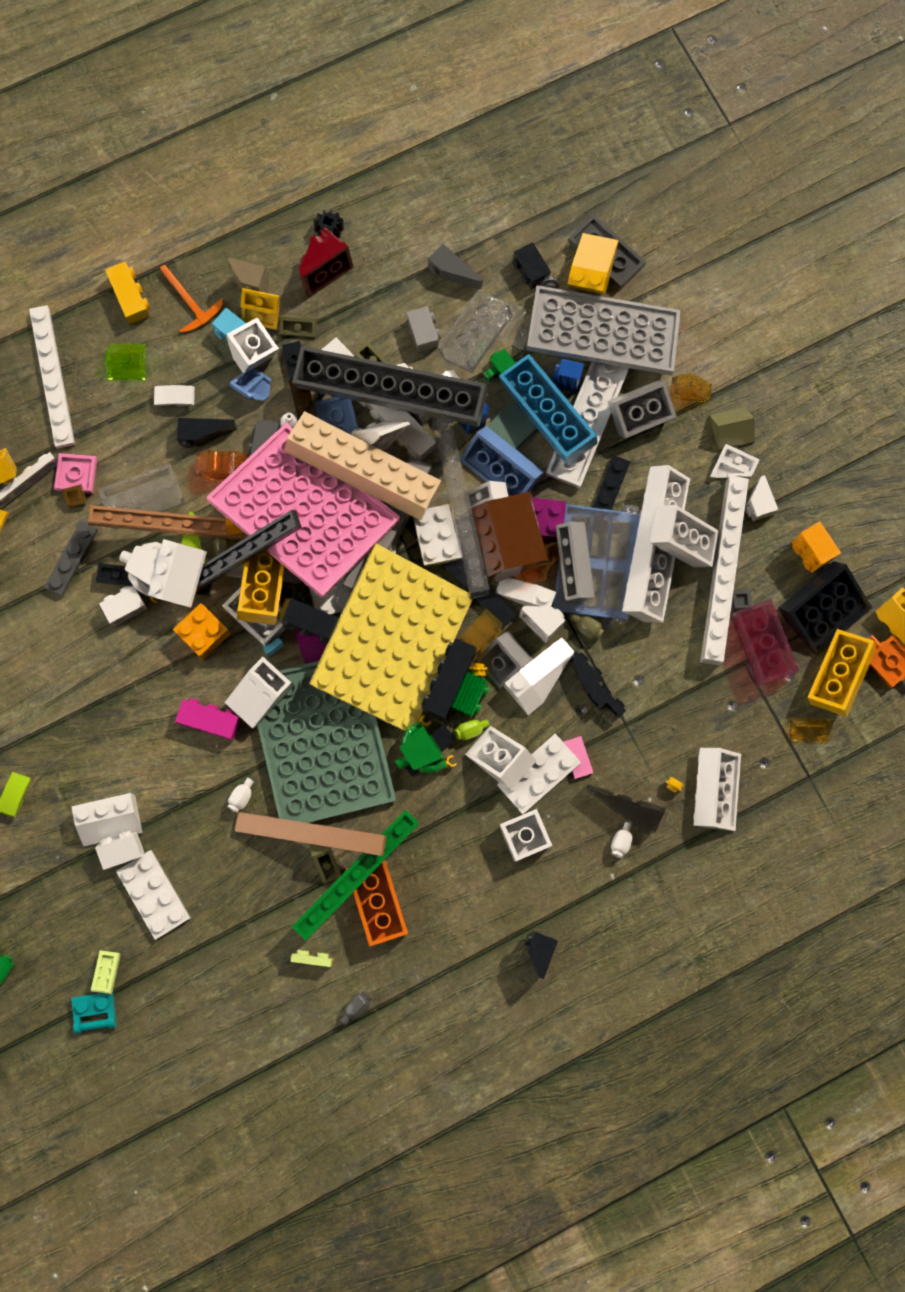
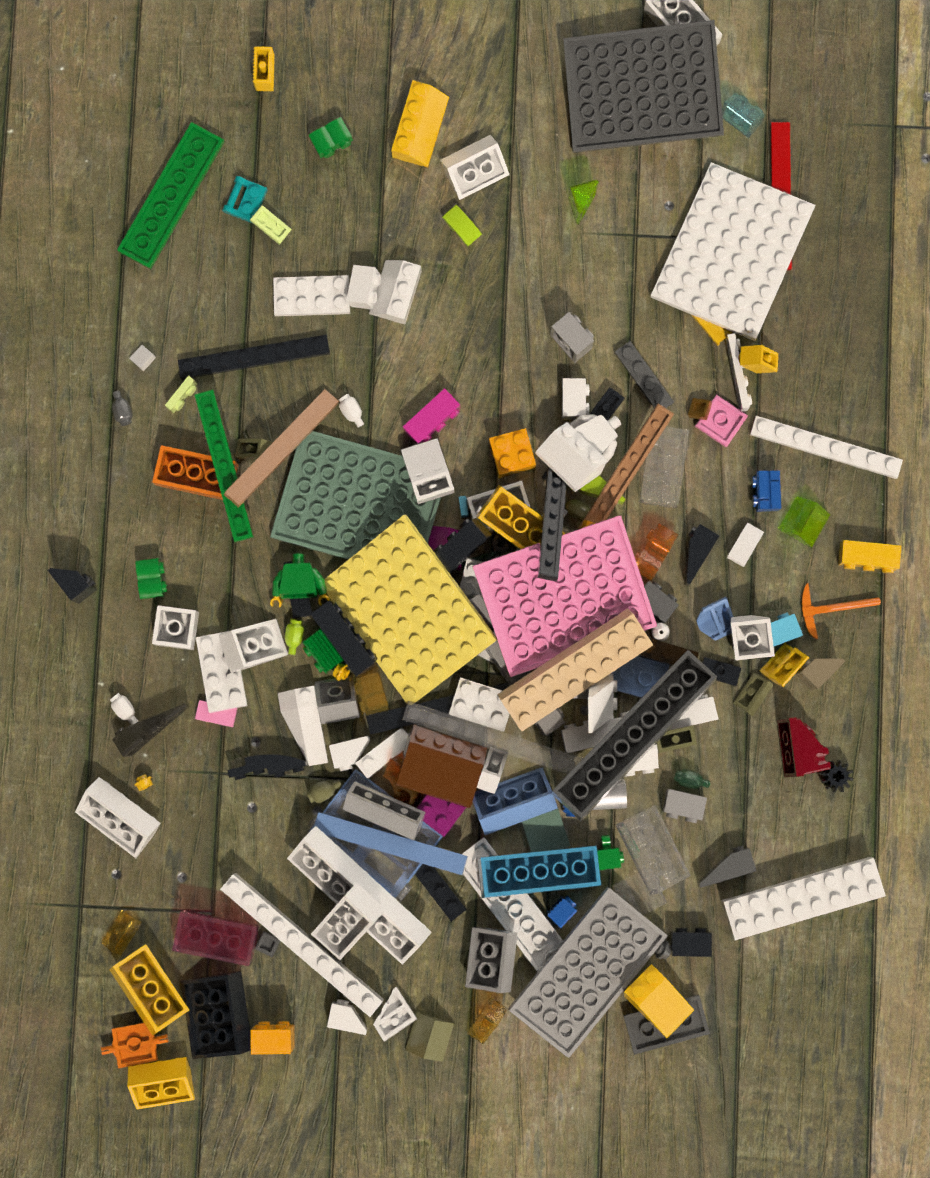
camera: 130 degrees right, 5 degrees up
none -> green plate [117,122,225,270]
none -> white slope [129,345,156,371]
none -> green brick [135,558,167,600]
none -> black plate [178,334,330,380]
none -> medium blue tile [314,812,468,875]
none -> light grey brick [550,312,594,363]
none -> clear green plant [674,769,710,789]
none -> white brick [721,857,886,940]
none -> blue brick [751,470,781,512]

